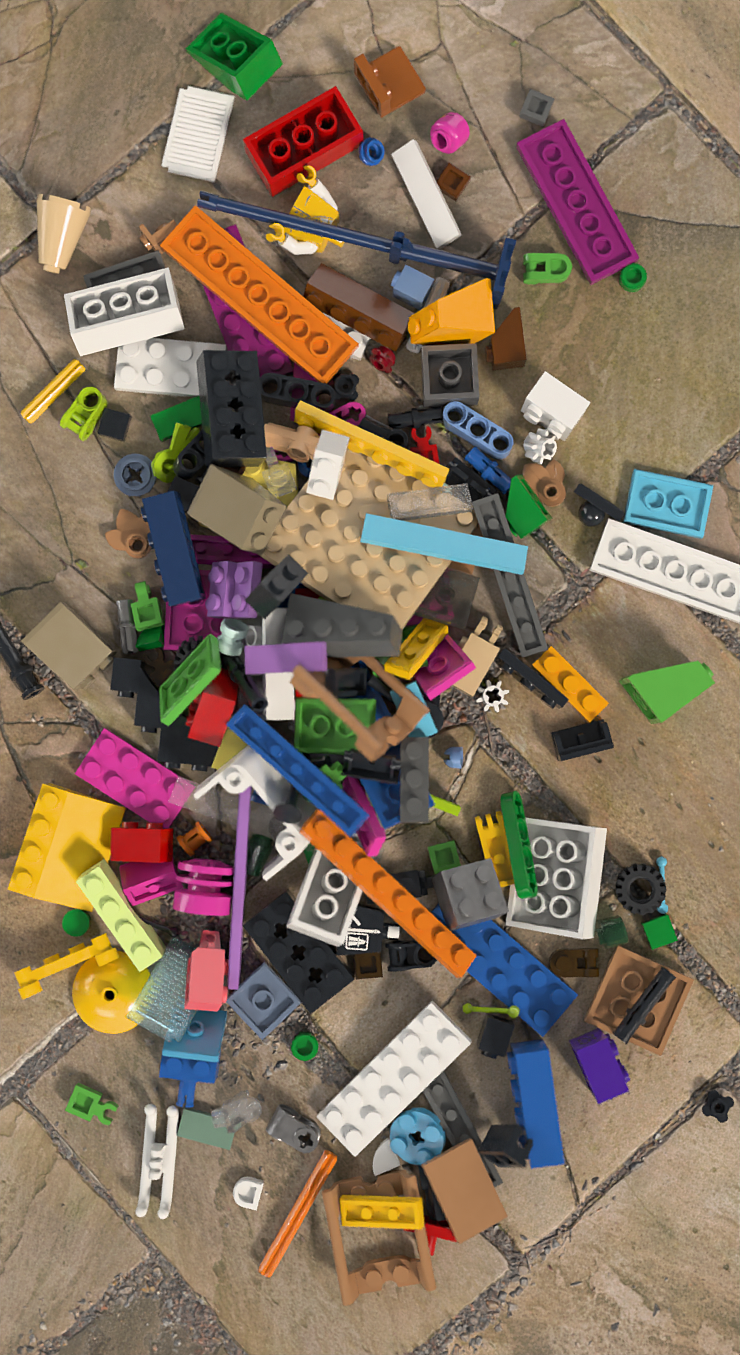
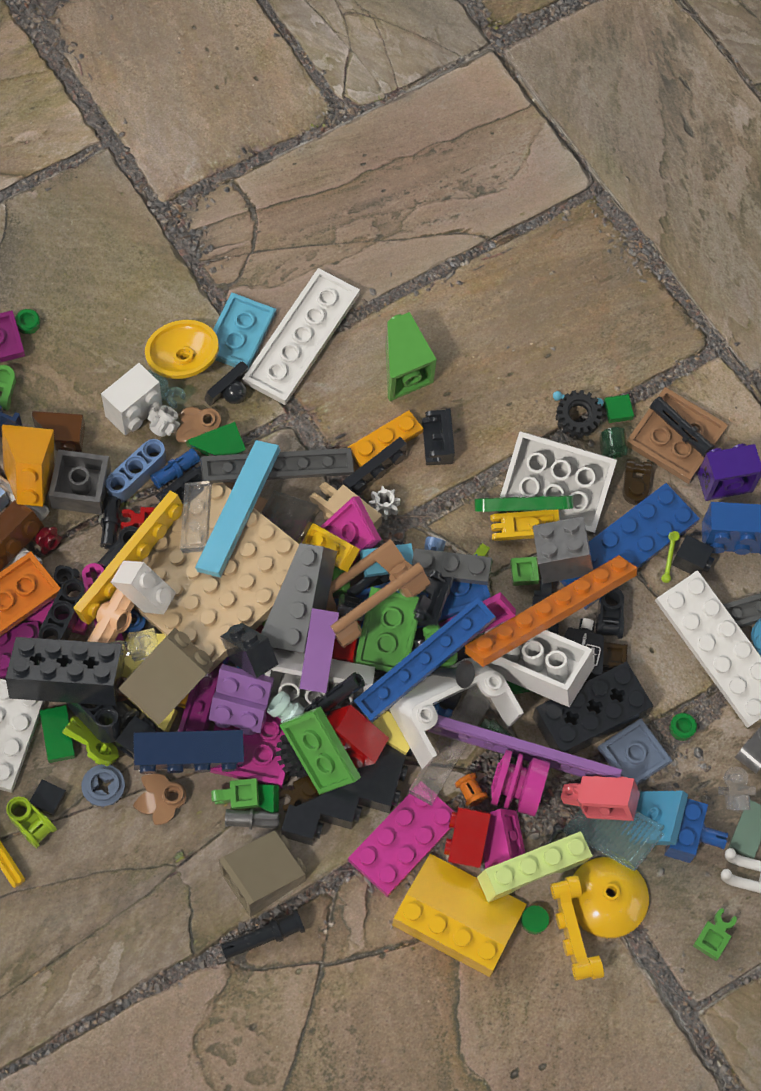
camera: 90 degrees left, 20 degrees down
none -> yellow dish [145,320,219,379]
none -> clear light blue plate [148,370,186,409]

